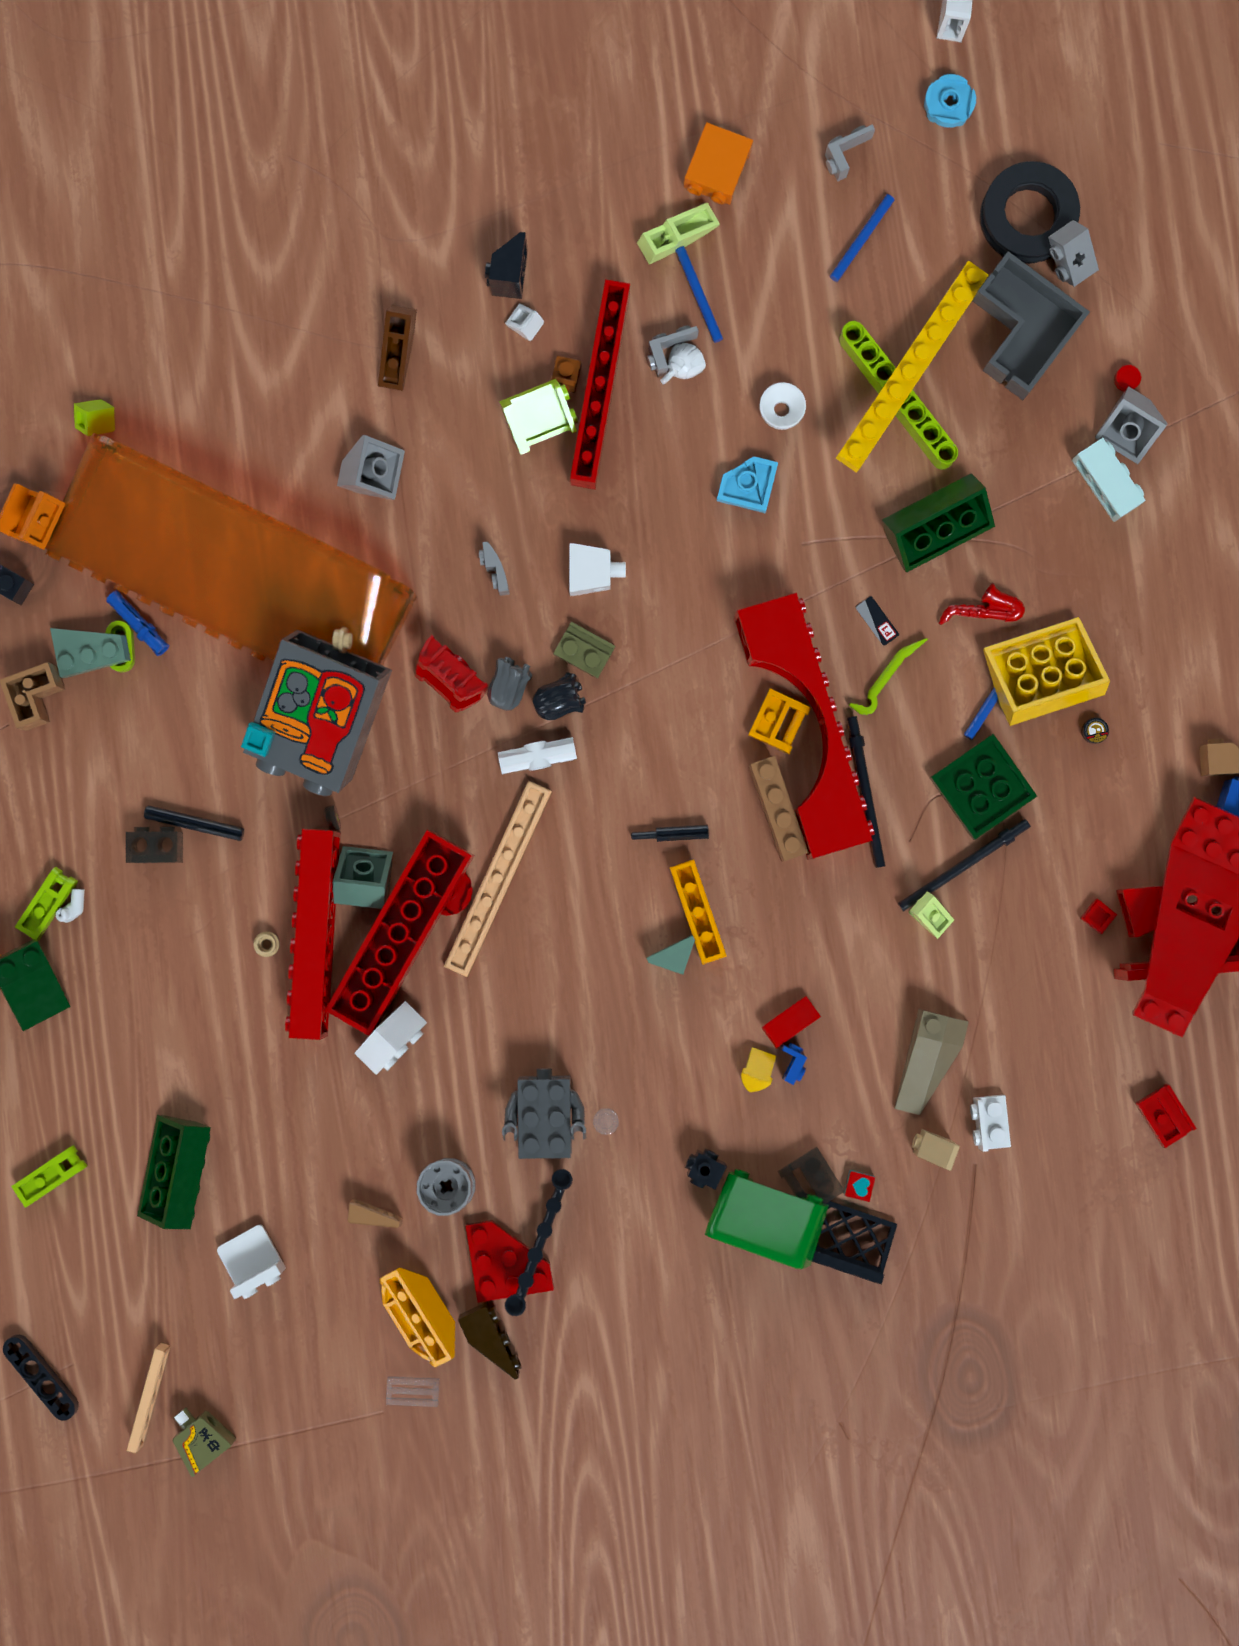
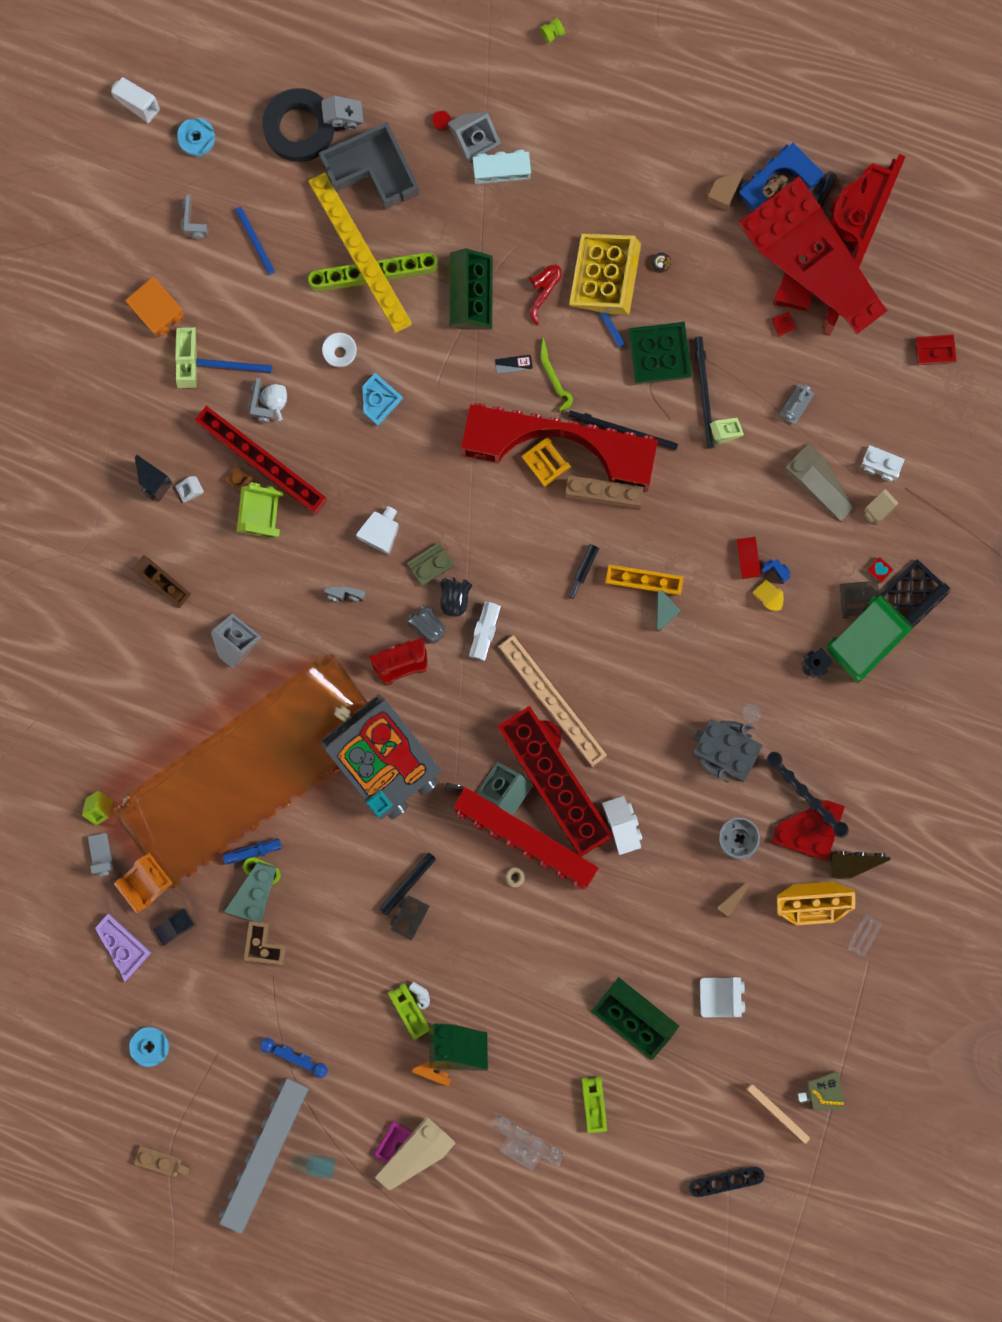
camera: 60 degrees left, 5 degrees down
none -> light grey bracket [88,833,114,877]
none -> light grey hinge [779,384,815,425]

